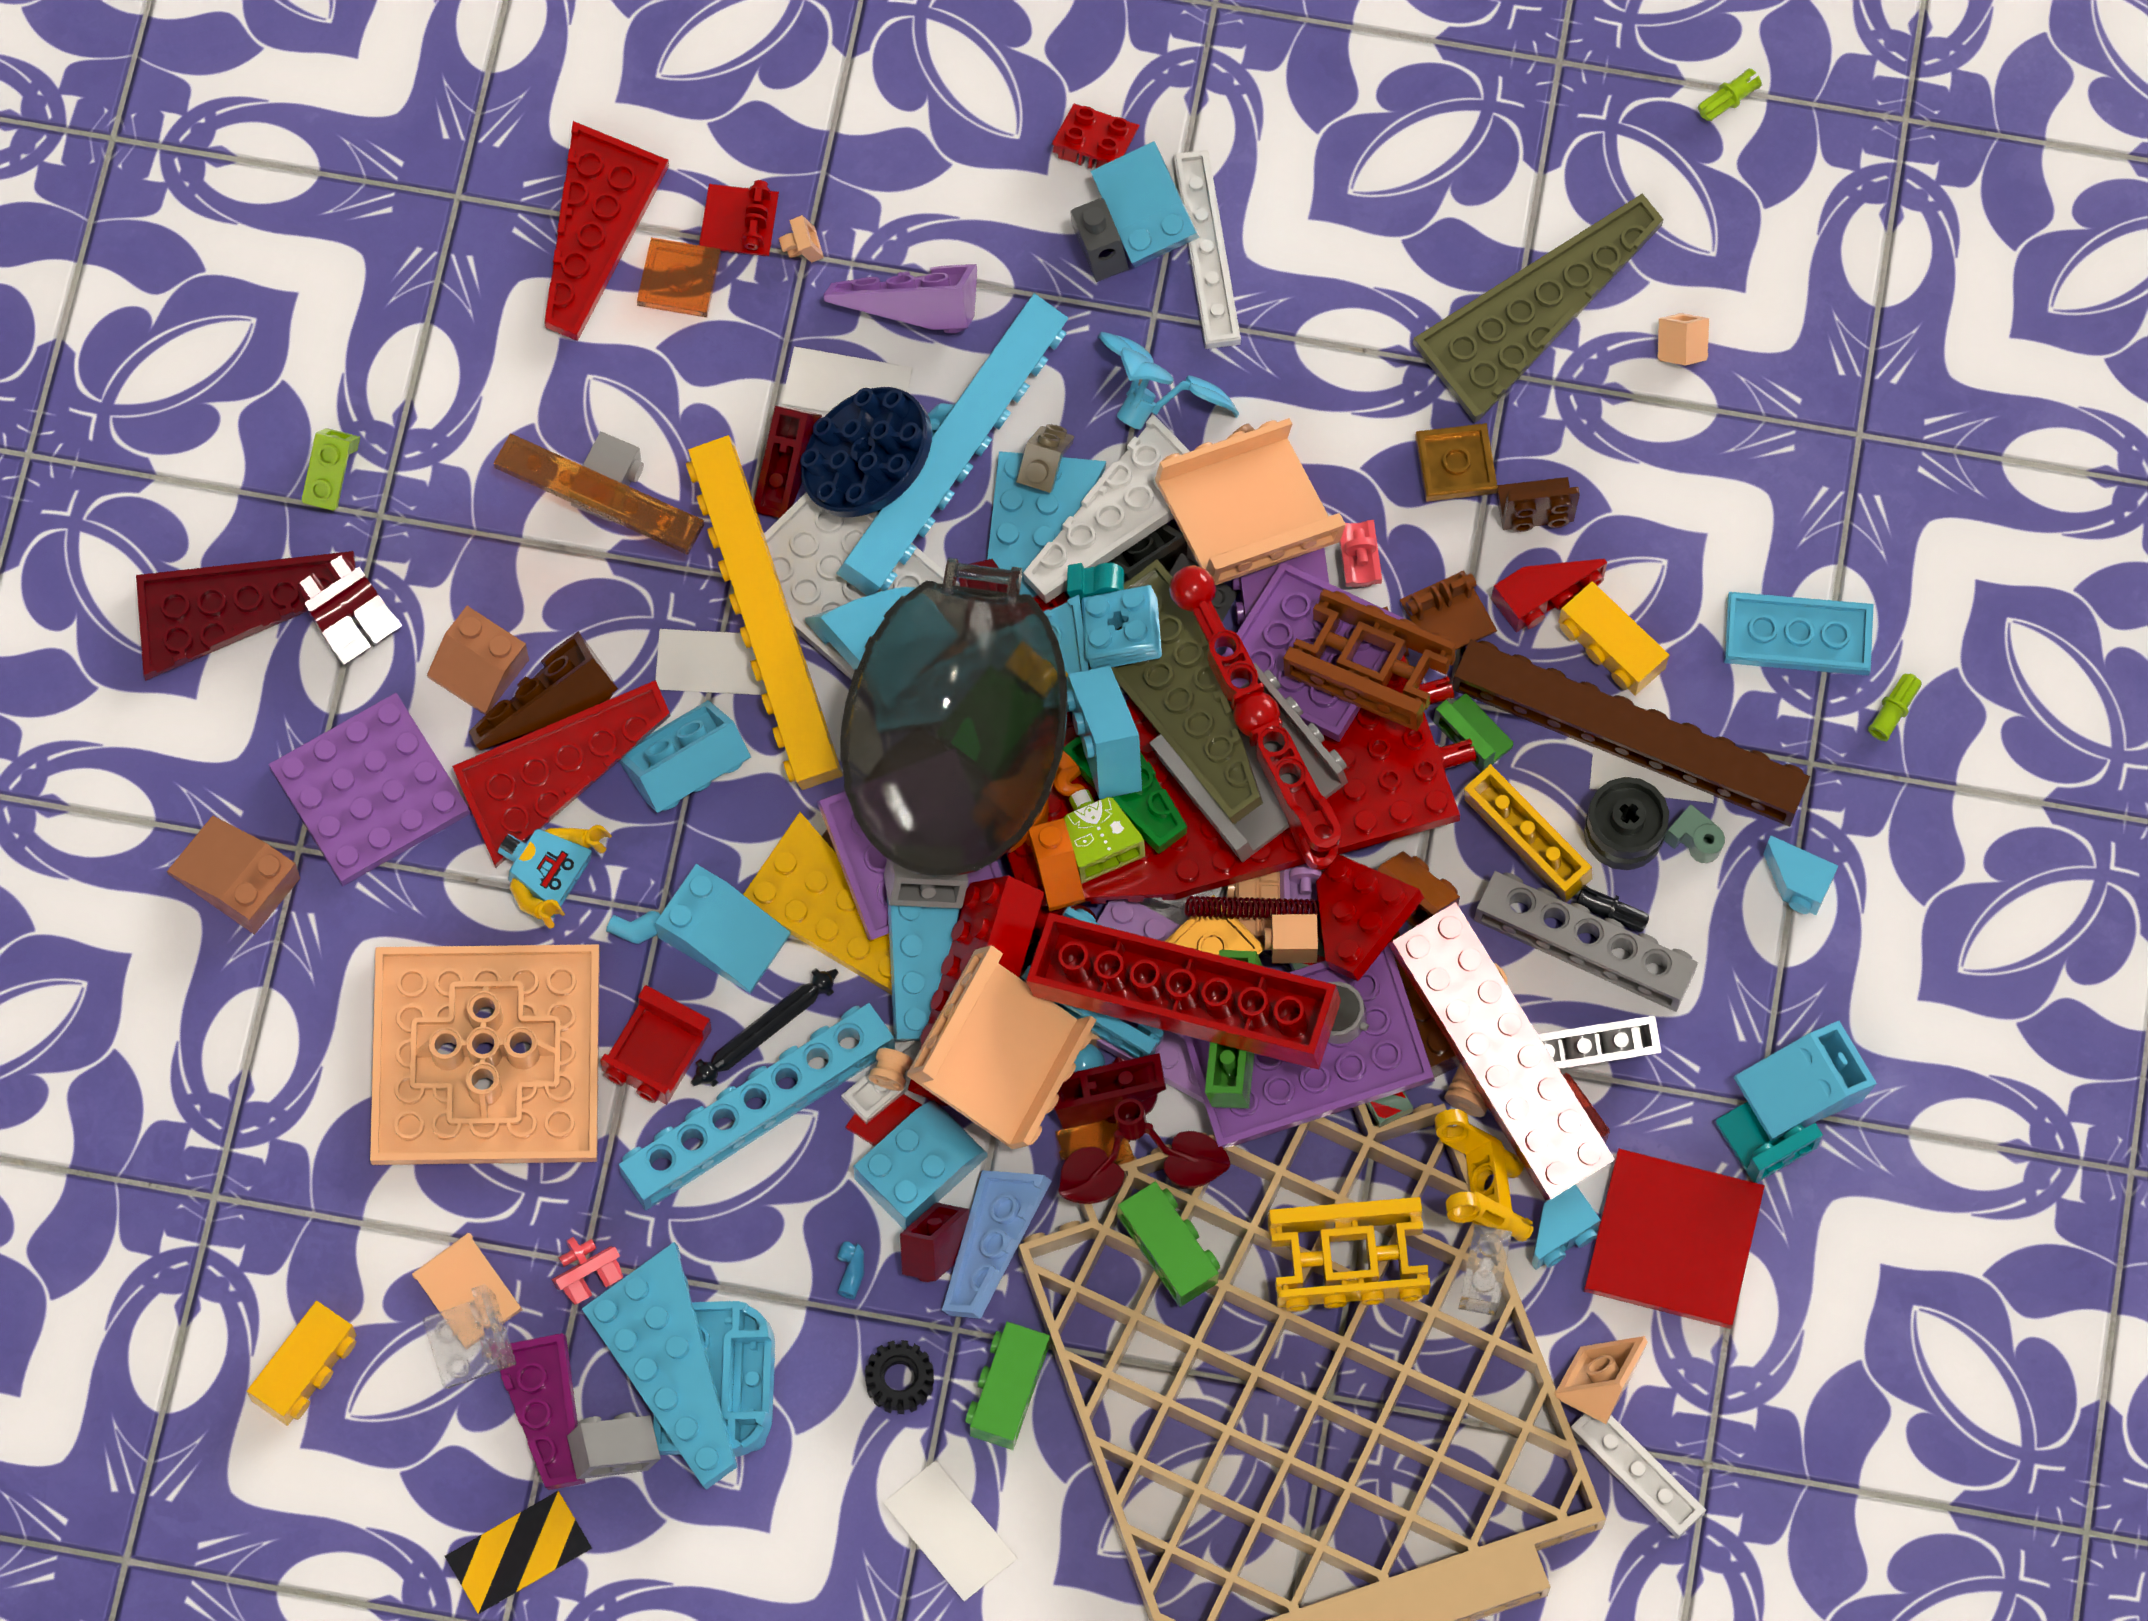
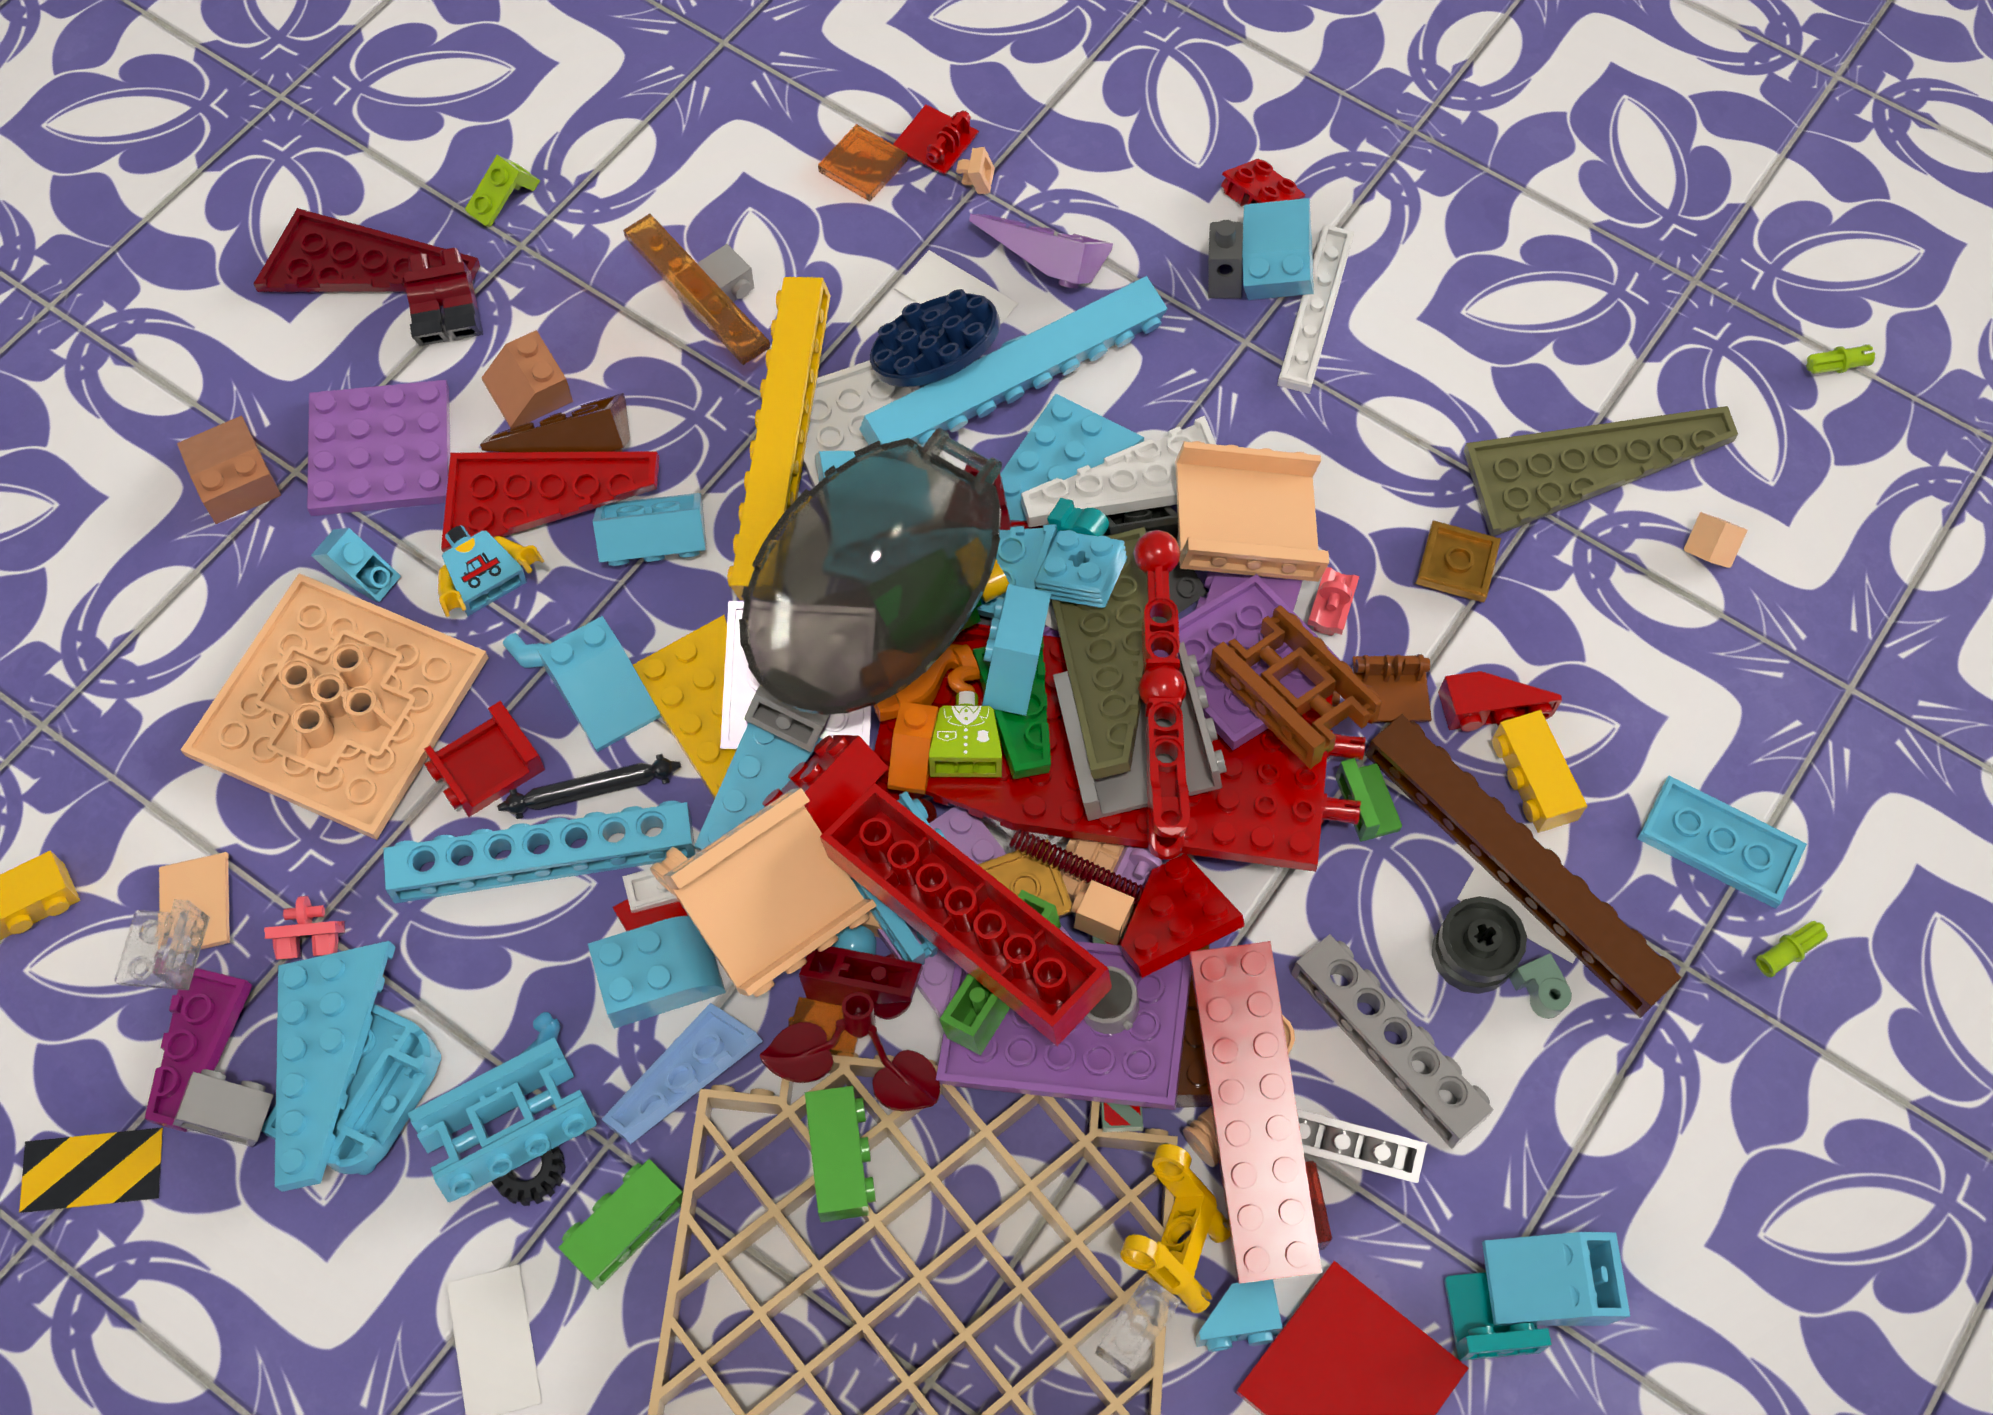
camera: 25 degrees right, 5 degrees down
red wing [545,121,669,341] -> none
white sticker [655,629,767,695] -> none
dark red slope [754,406,822,518] -> none
dark red slope [900,1202,969,1282] -> none
dark tan bracket [1016,424,1075,493] -> none
medium azure plant [1098,332,1239,430] -> none
yellow fence [1268,1197,1431,1312] -> none
dark orange slope [1377,851,1460,928] -> none
yellow brick [1464,764,1593,903] -> none
reddish brown bracket [1496,477,1580,532] -> none
black axle [1576,885,1649,932] -> none
medium azure slope [1763,836,1838,915] -> none
none -> medium azure slope [311,528,401,602]
none -> medium azure fence [408,1037,597,1202]

